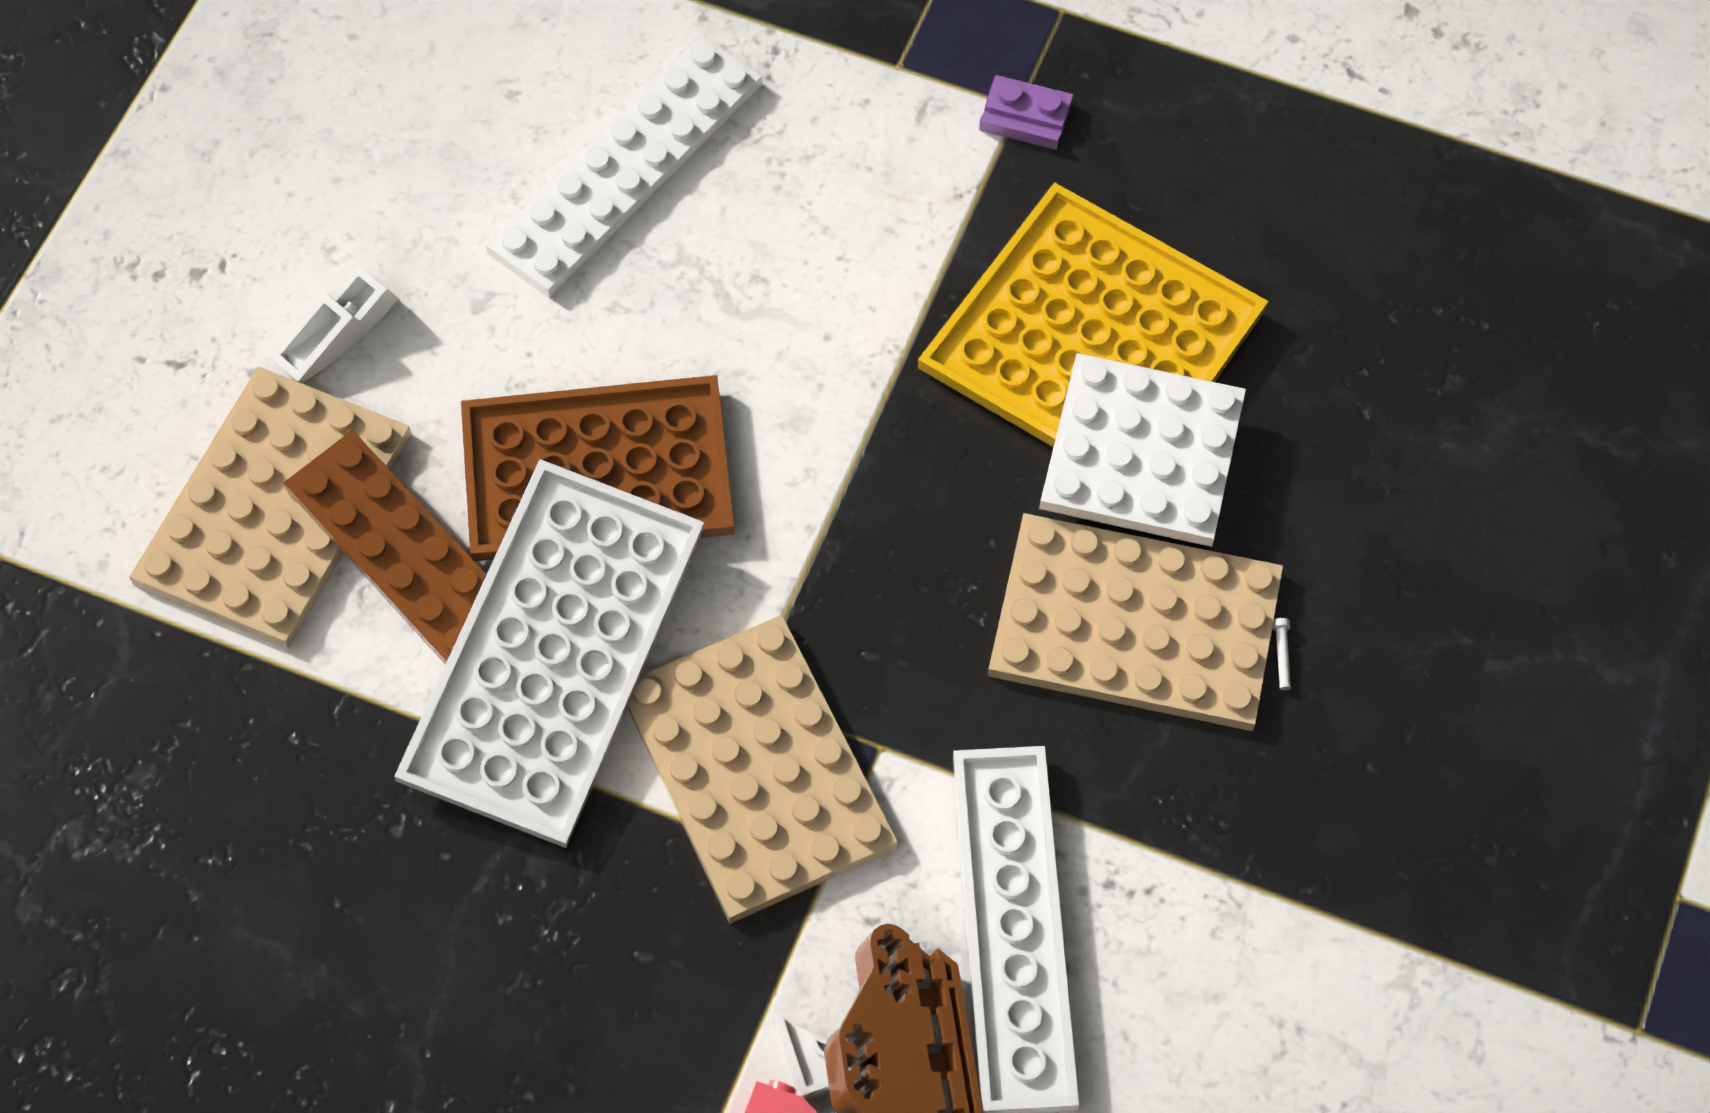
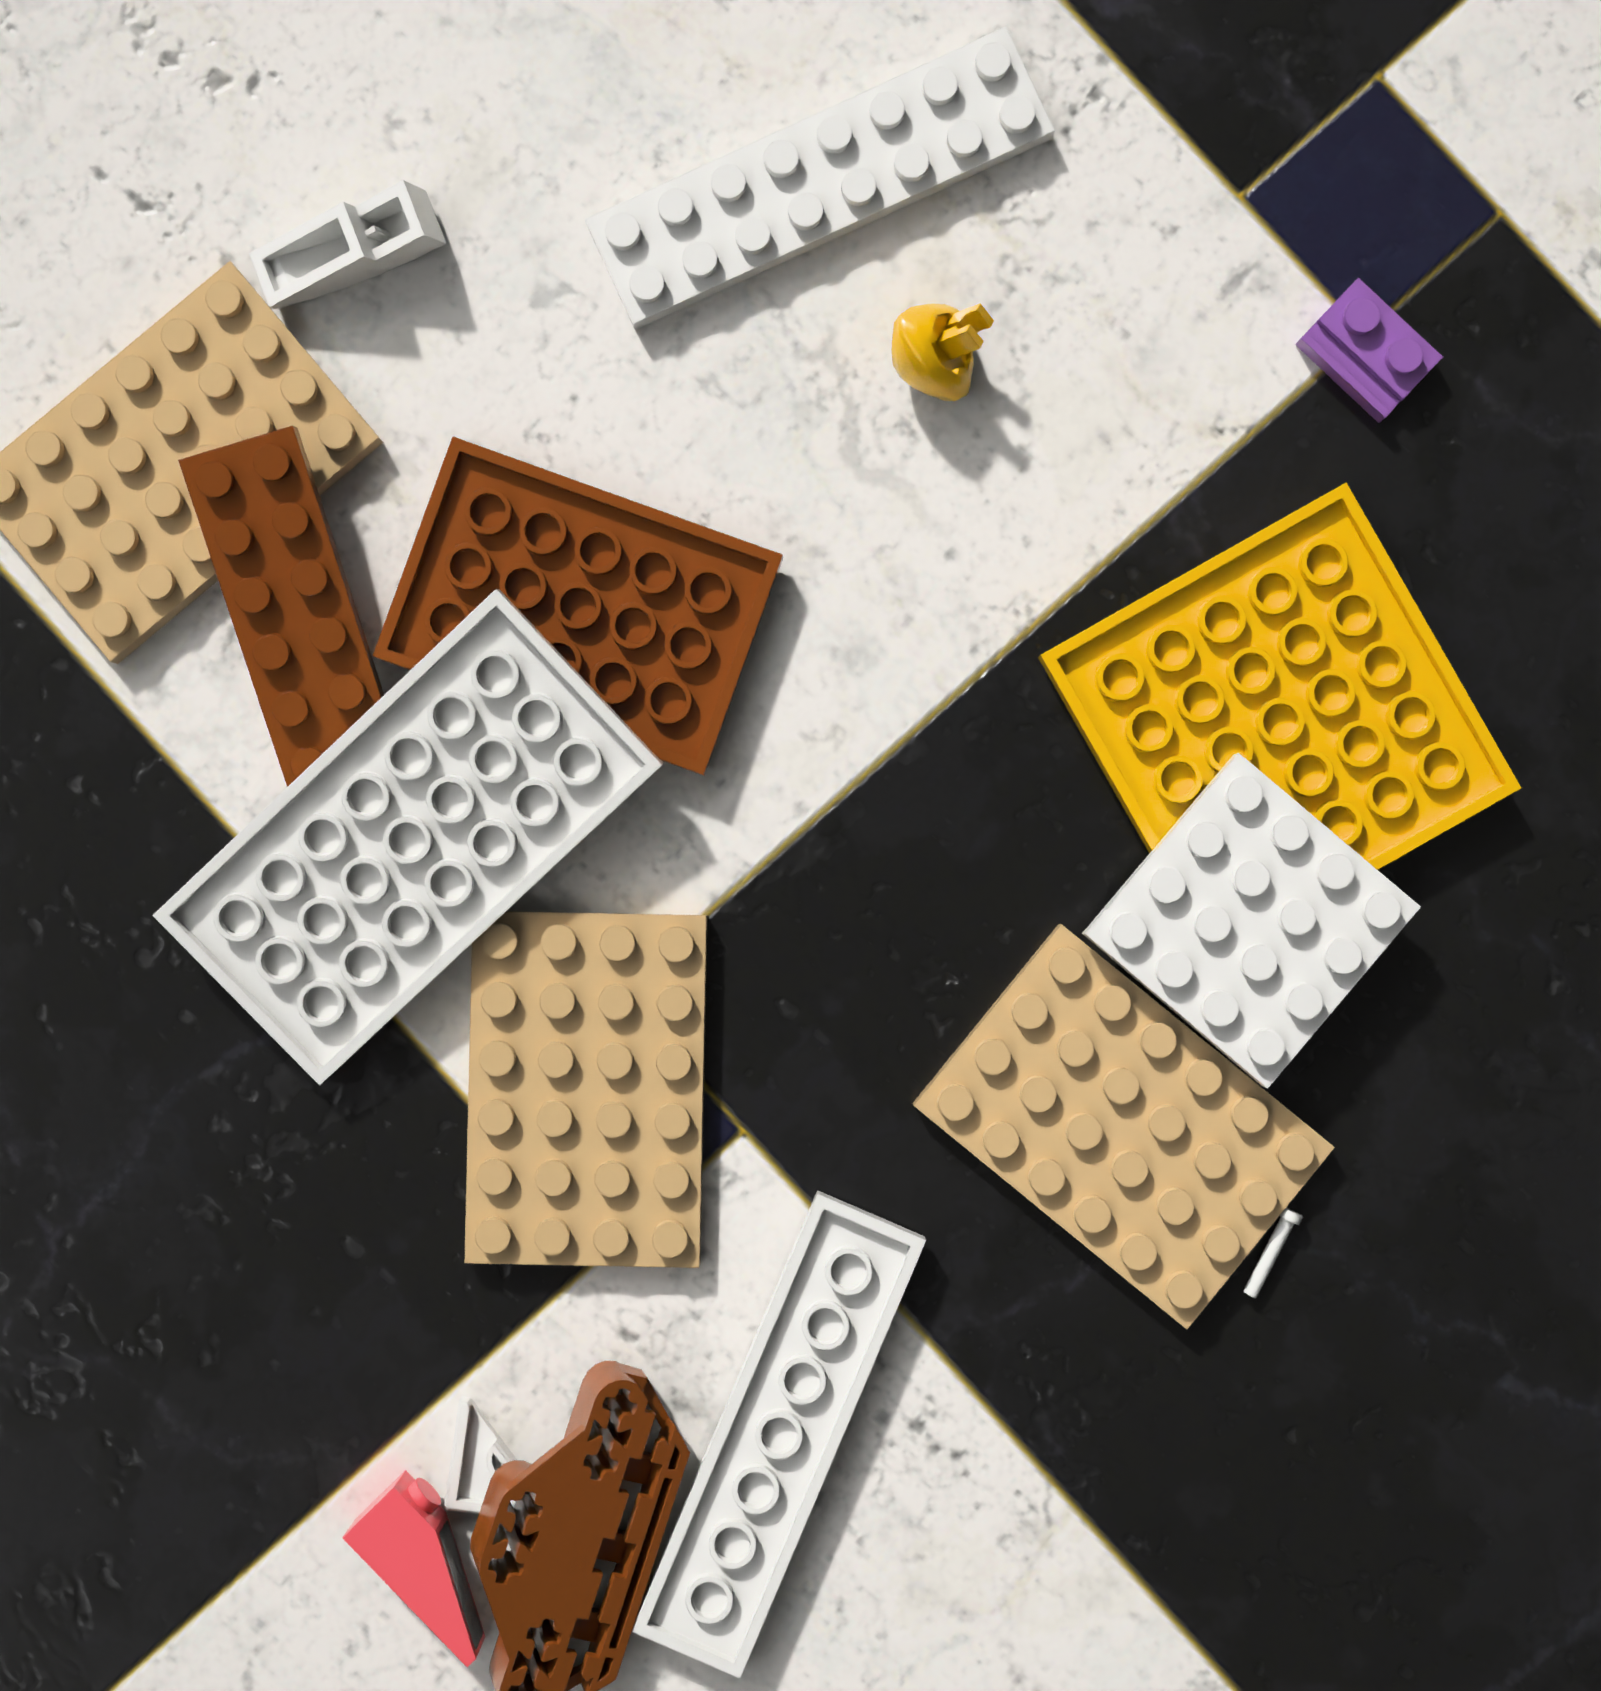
camera: 30 degrees right, 25 degrees up
none -> yellow piece [891,303,994,401]

